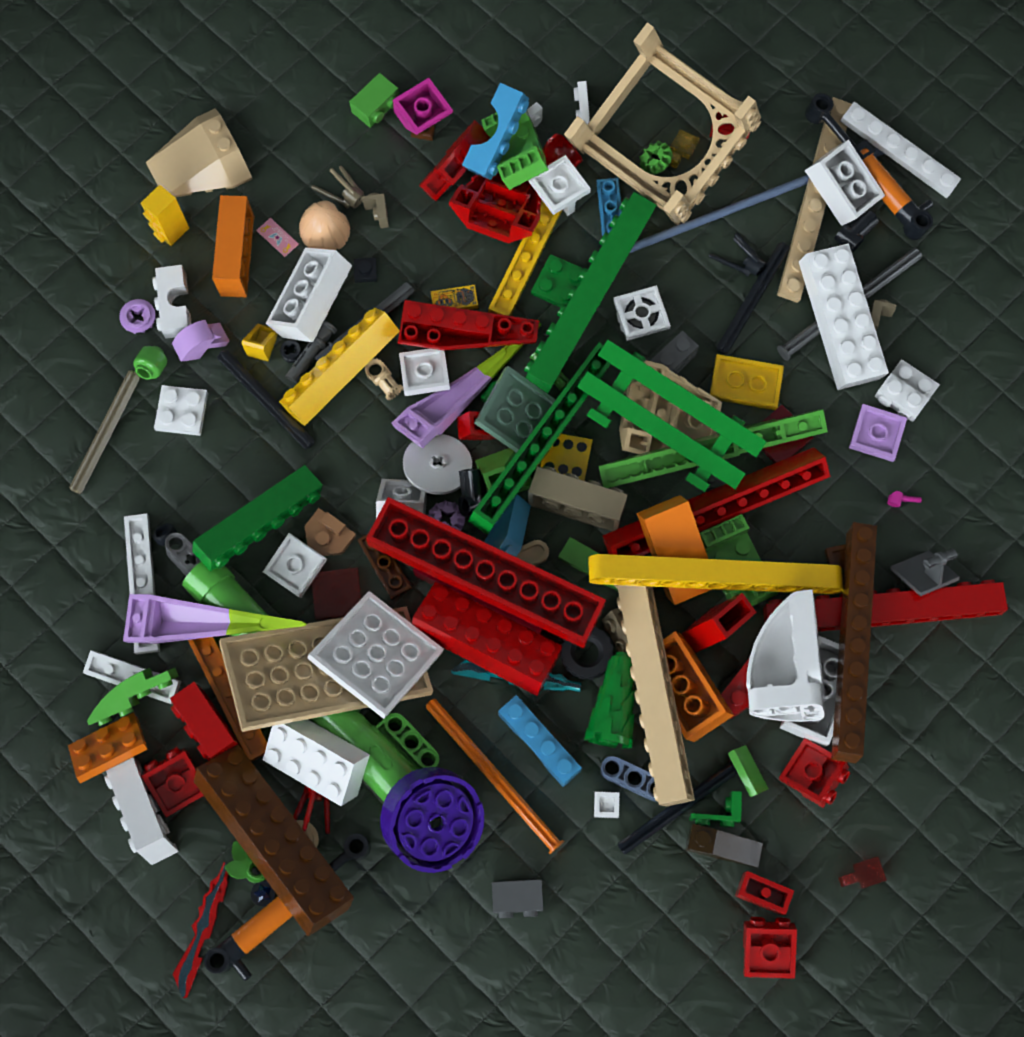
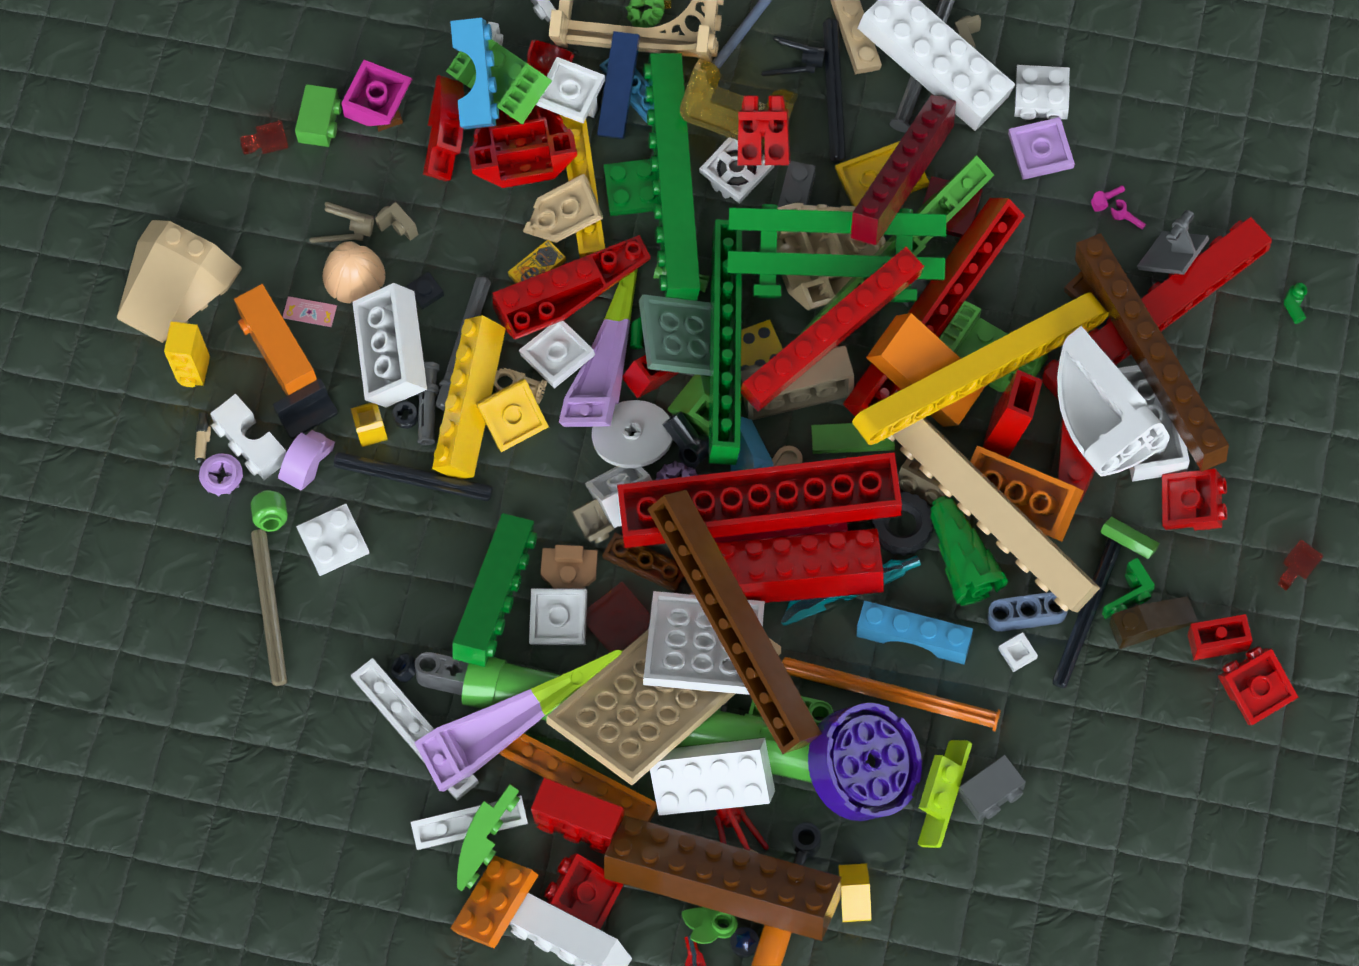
camera: 30 degrees left, 5 degrees down
none -> piece [195,412,211,464]
none -> clear red plate [240,121,288,154]
none -> black panel [273,378,338,439]
none -> yellow tile [476,378,549,452]
none -> tan tile [523,174,603,243]
none -> dark tan bracket [571,498,614,543]
none -> dark blue tile [597,31,640,139]
none -> reddish brown brick [648,490,822,754]
none -> clear yellow windscreen [680,58,798,150]
none -> red hips [737,95,791,165]
none -> red brick [741,247,924,412]
none -> yellow slope [838,863,871,922]
none -> dark red brick [851,94,956,246]
none -> lime bracket [918,740,972,848]
none -> dark pink hand [1111,199,1146,230]
none -> green arm [1284,283,1308,324]

